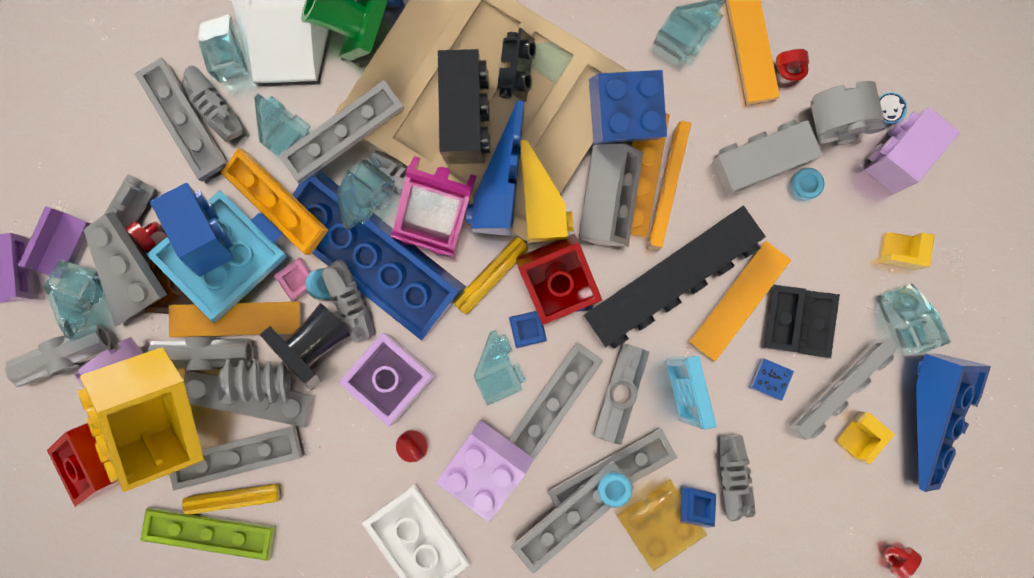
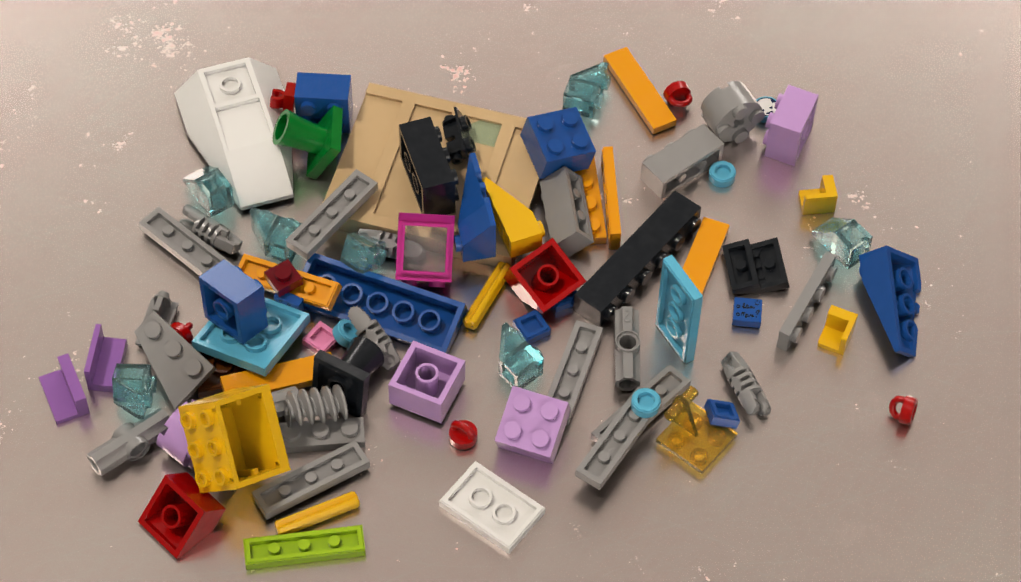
camera: 25 degrees left, 30 degrees down
none -> dark red plate [264,259,303,297]

